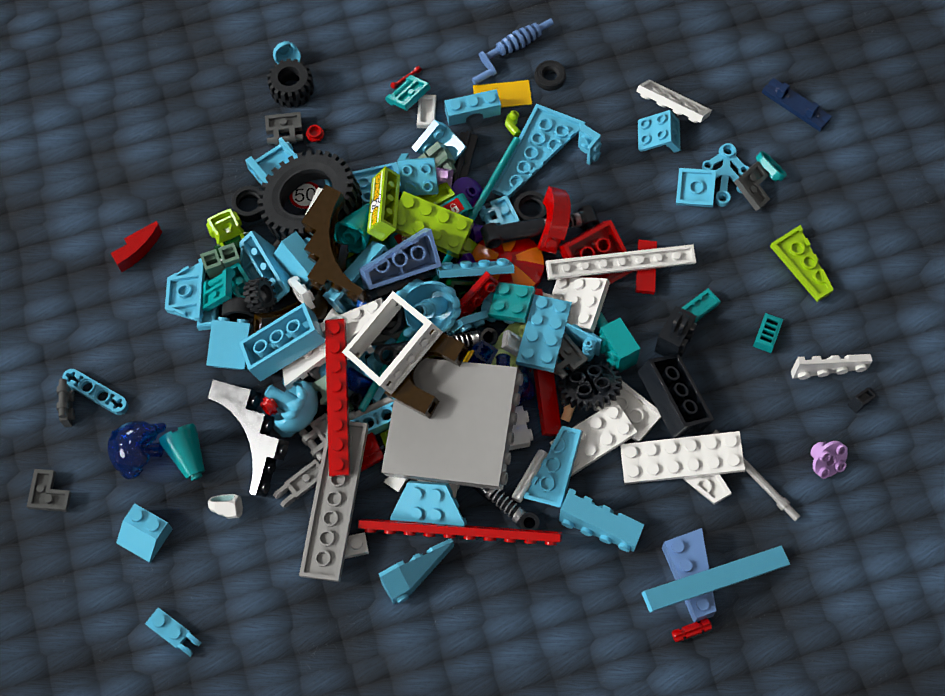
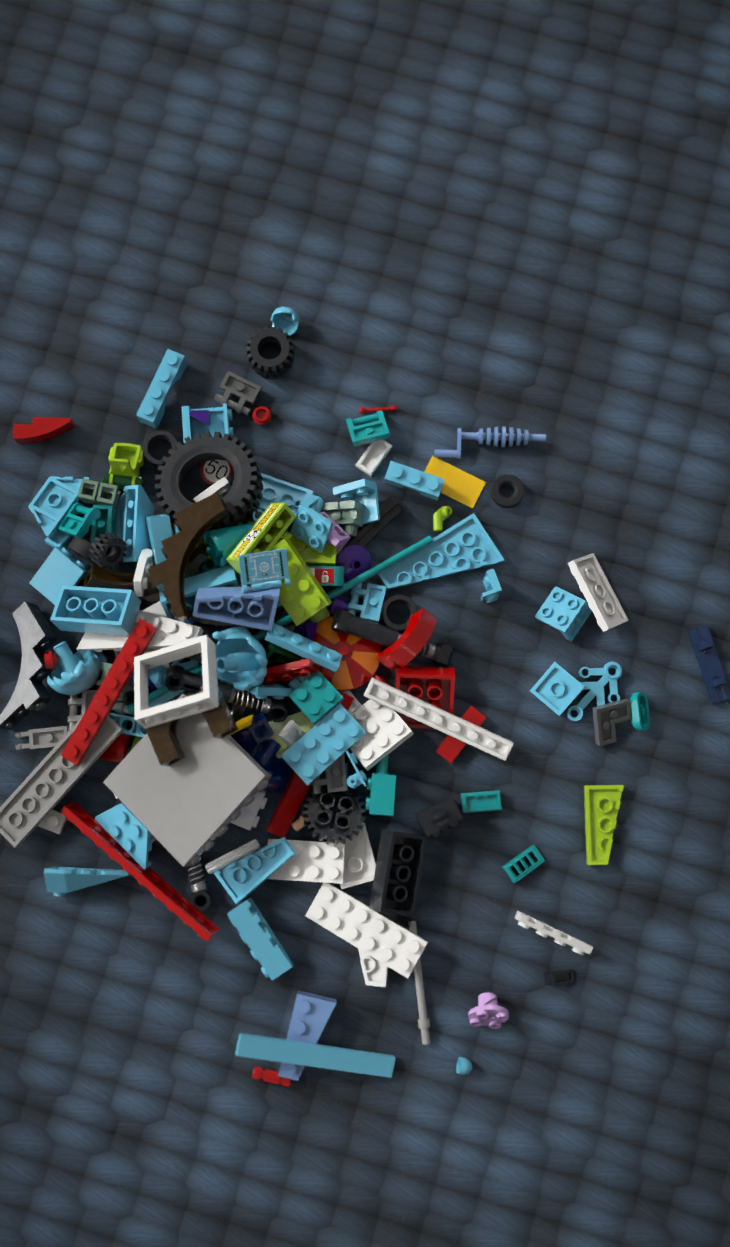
camera: 30 degrees right, 15 degrees up
none -> medium azure arch [136,349,188,429]
none -> dark purple slope [189,410,211,425]
none -> medium azure piece [238,548,290,593]
none -> medium azure hinge [456,1057,472,1075]

